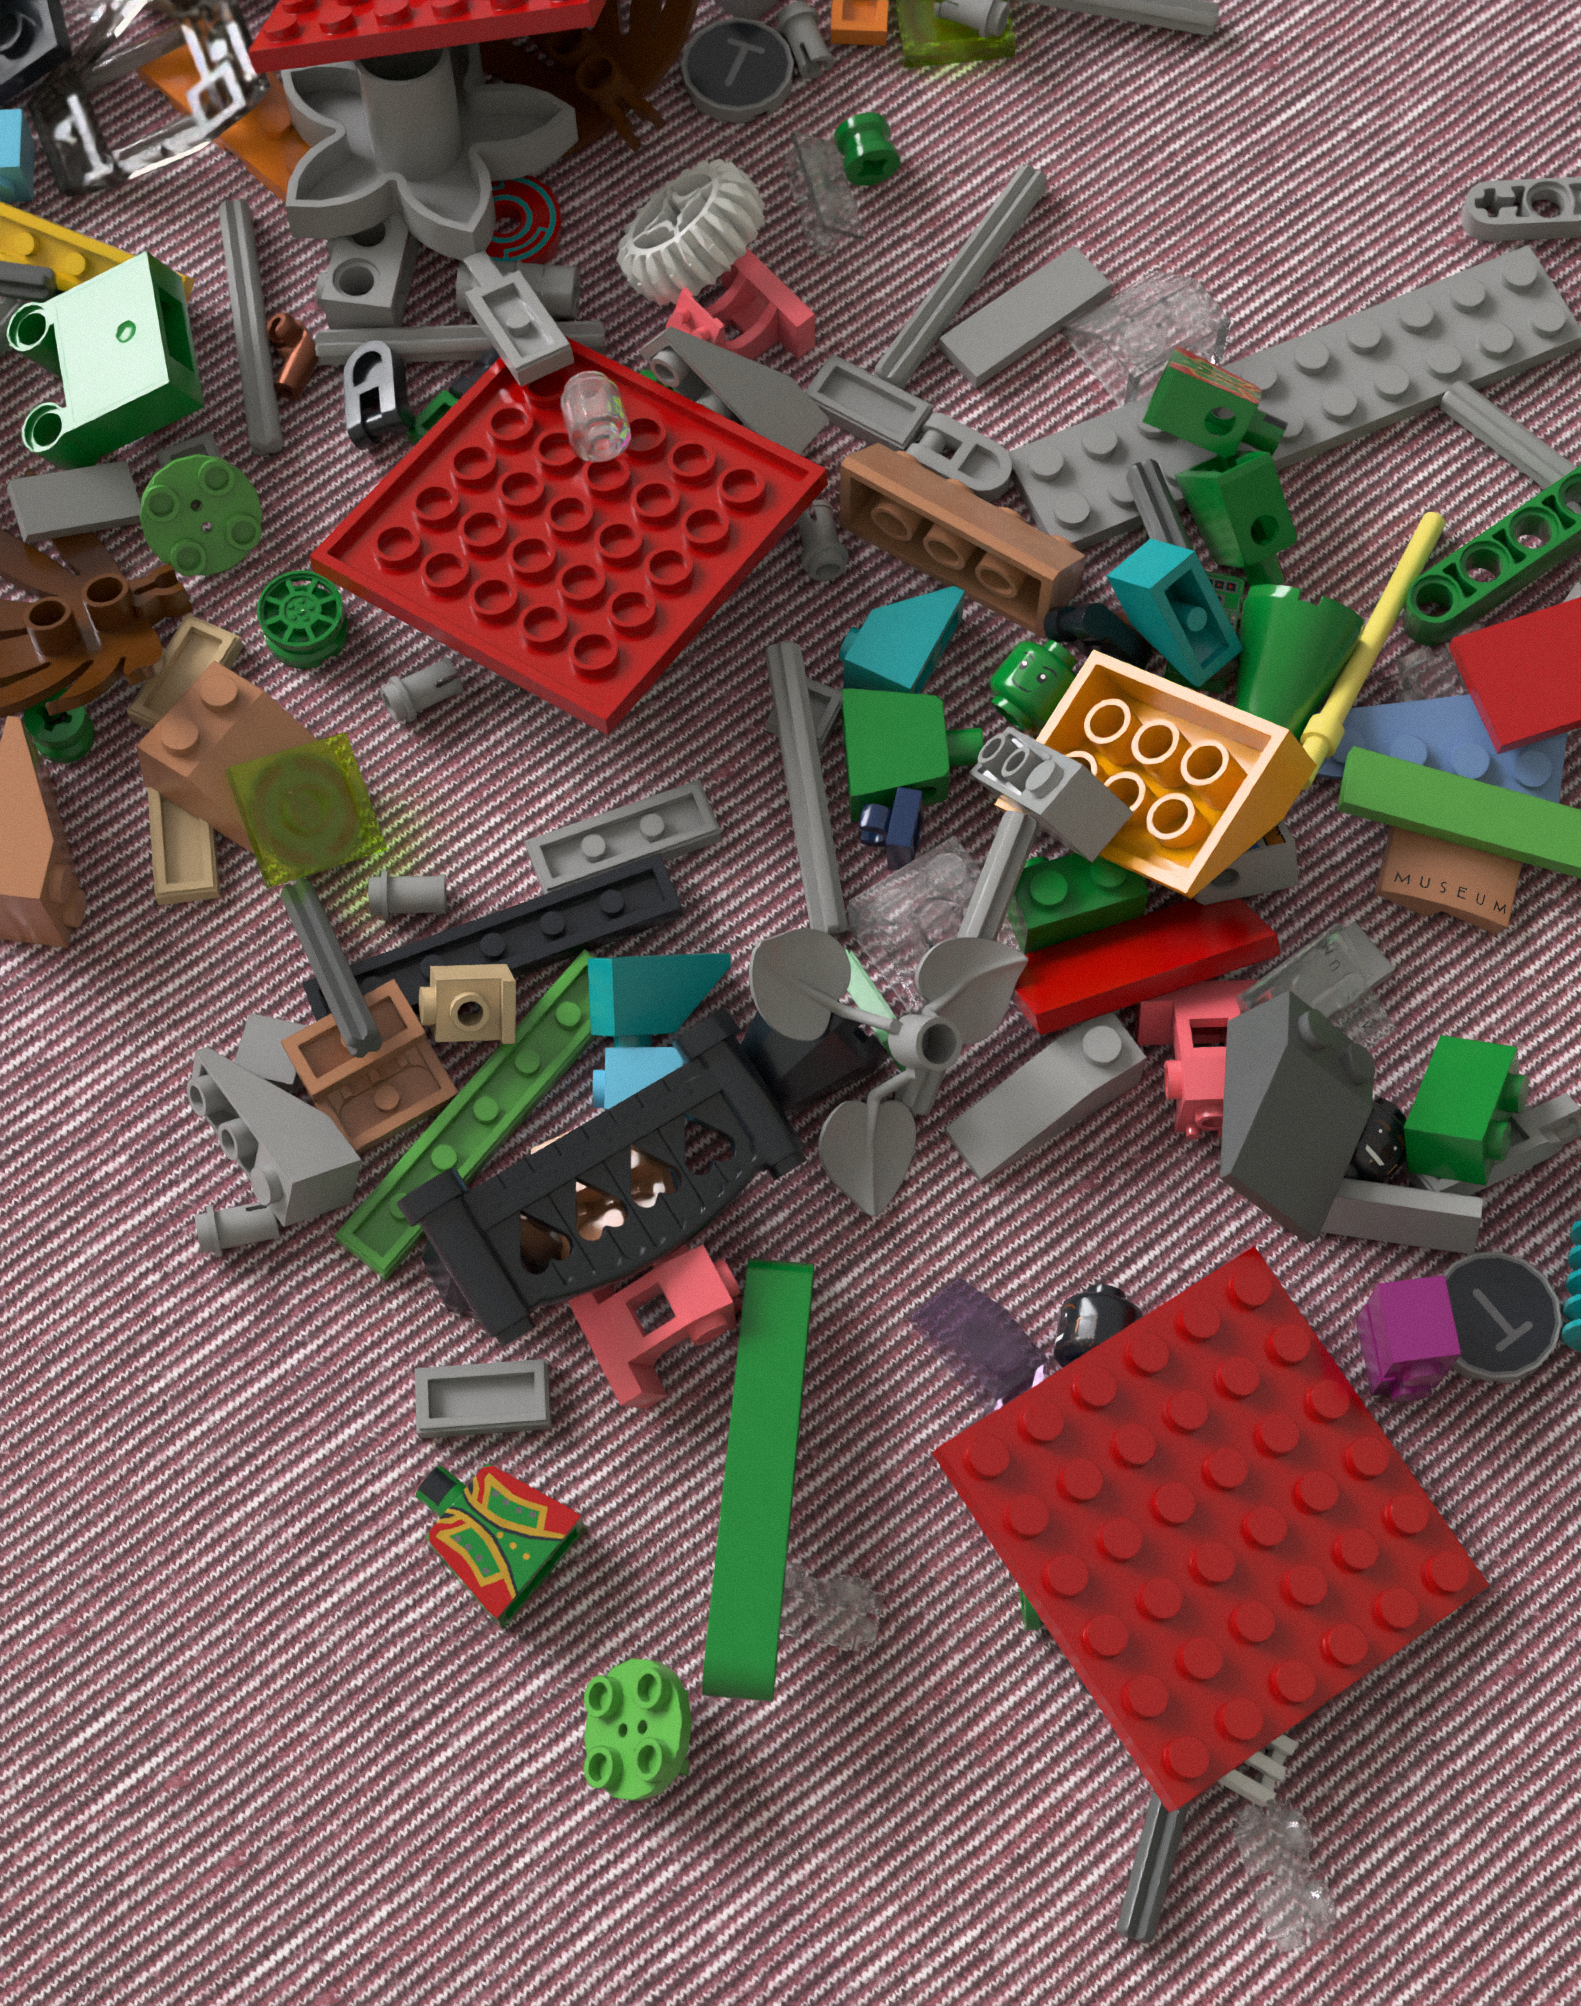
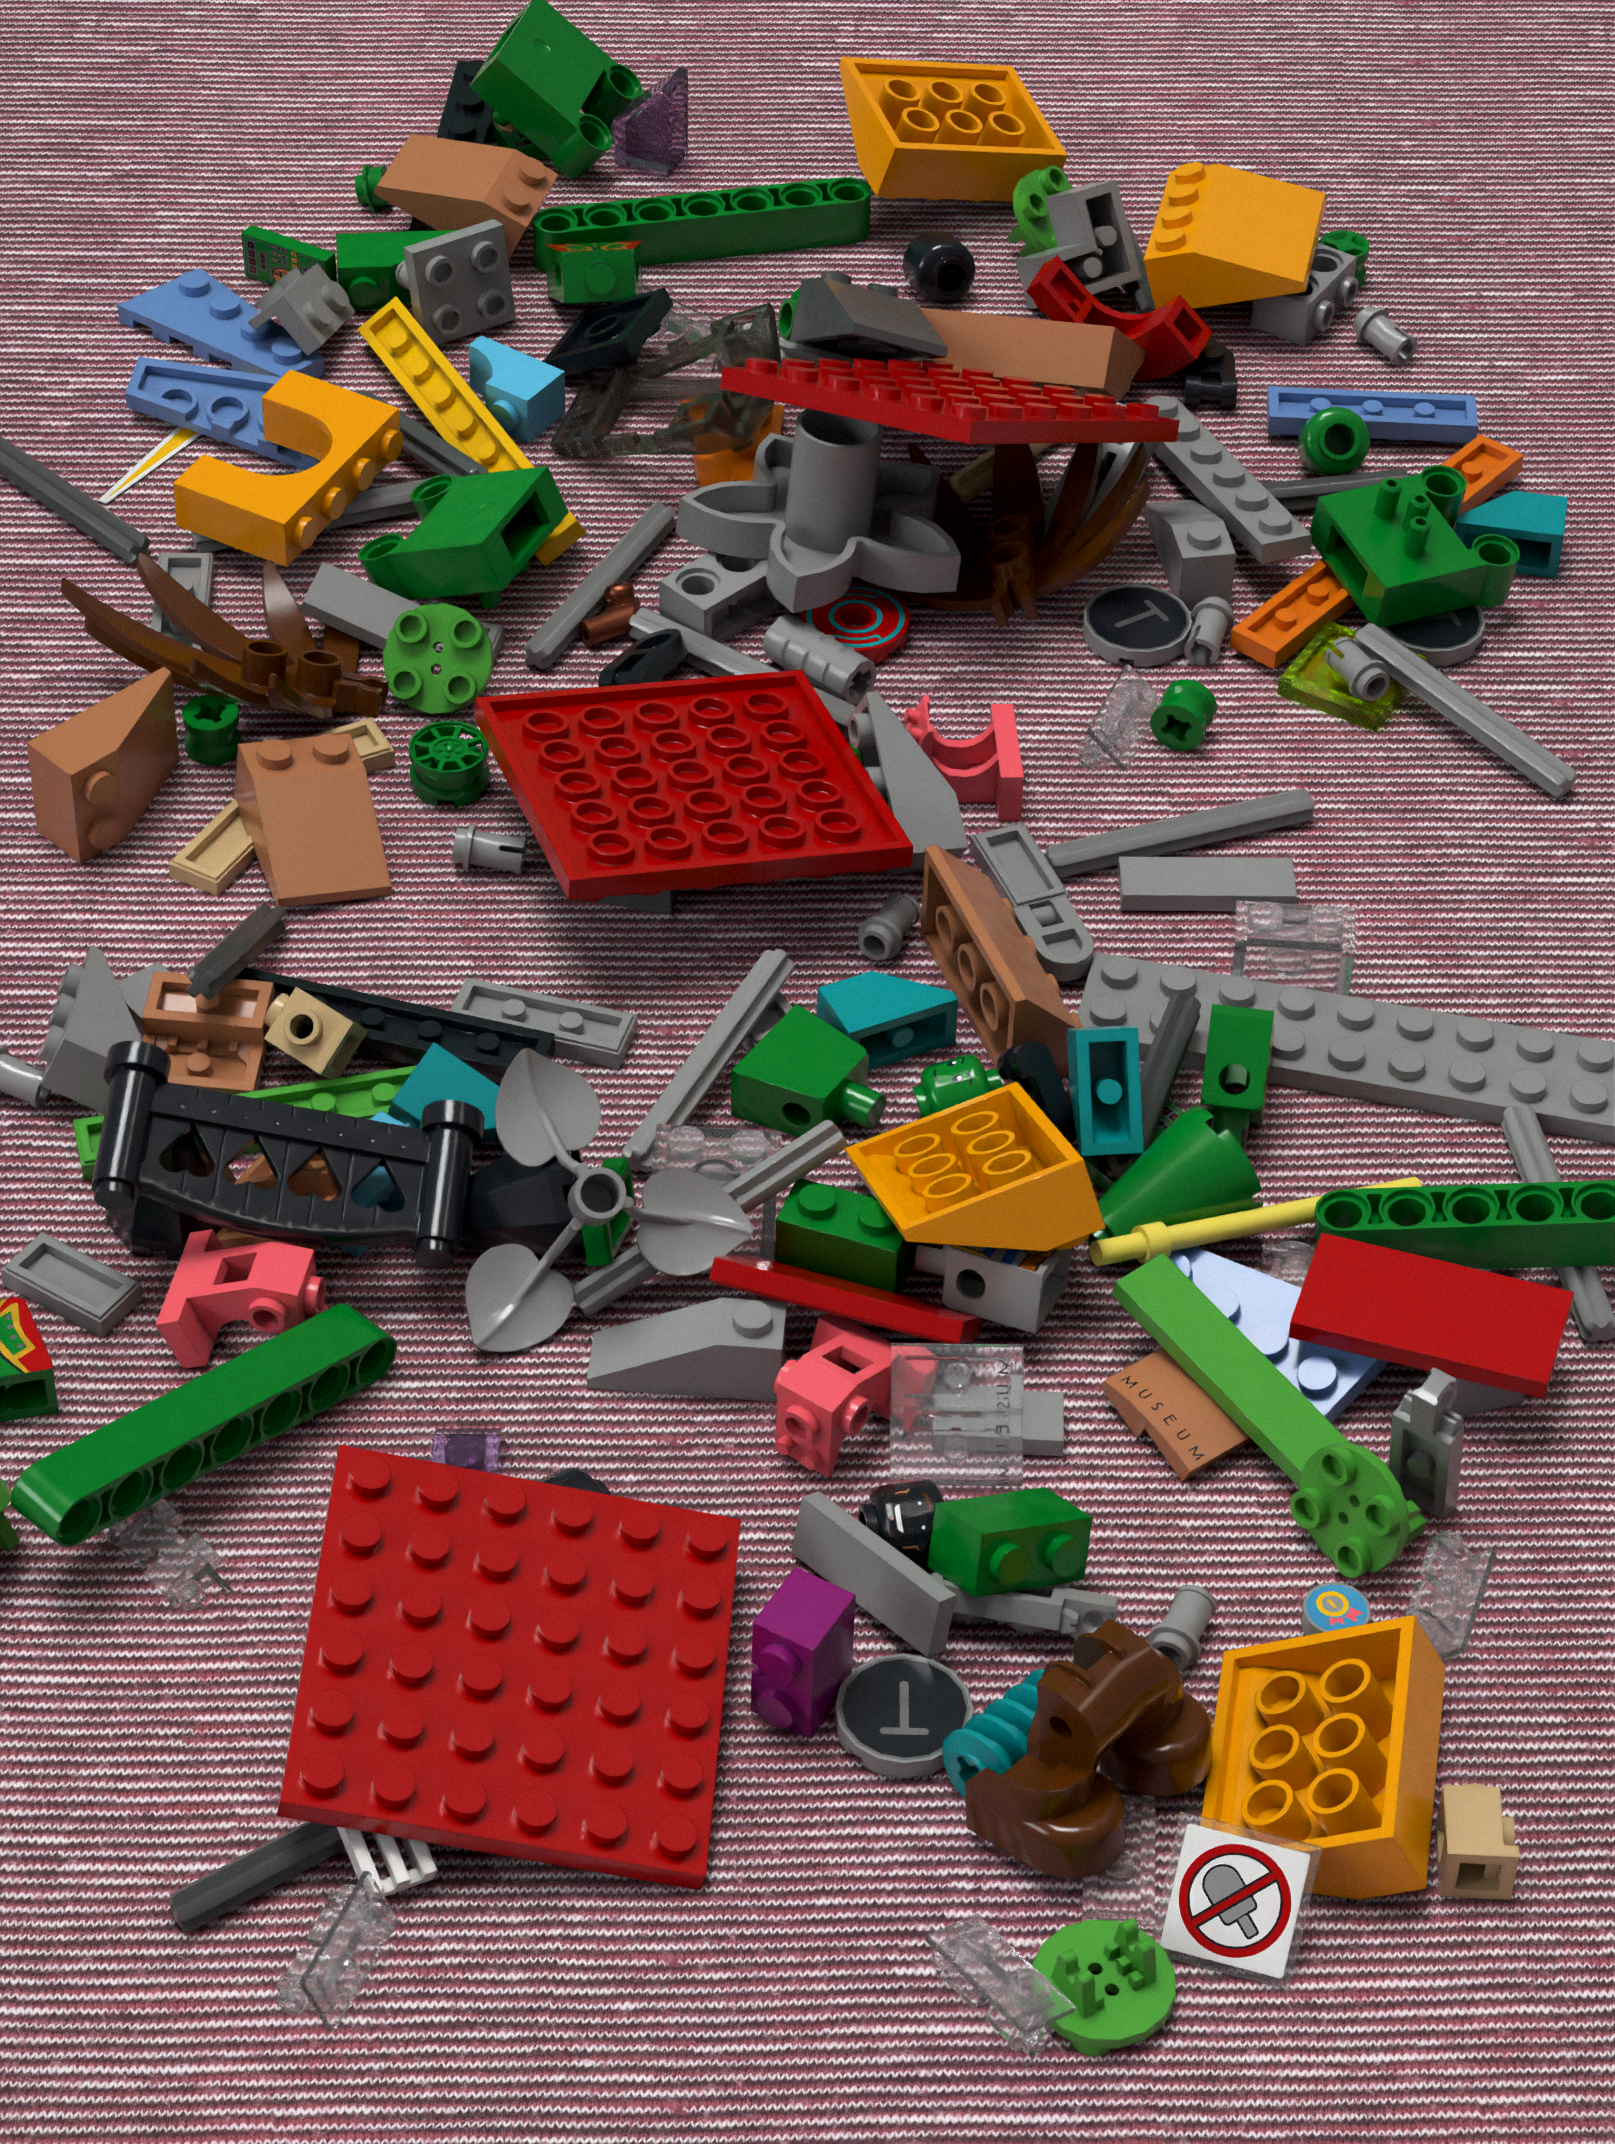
camera: 35 degrees right, 25 degrees down
clear neon green tile [225,732,387,889] -> none
light grey pin [368,870,447,921] -> none
light grey hinge [463,250,574,387] -> none
clear brick [560,371,631,462] -> none
white gear [616,159,765,306] -> none
dark blue tile [859,787,924,873] -> none
light grey slope [968,726,1134,862] -> none
green torso [1142,345,1288,459] -> none
dark grey slope [1220,990,1375,1244] -> none

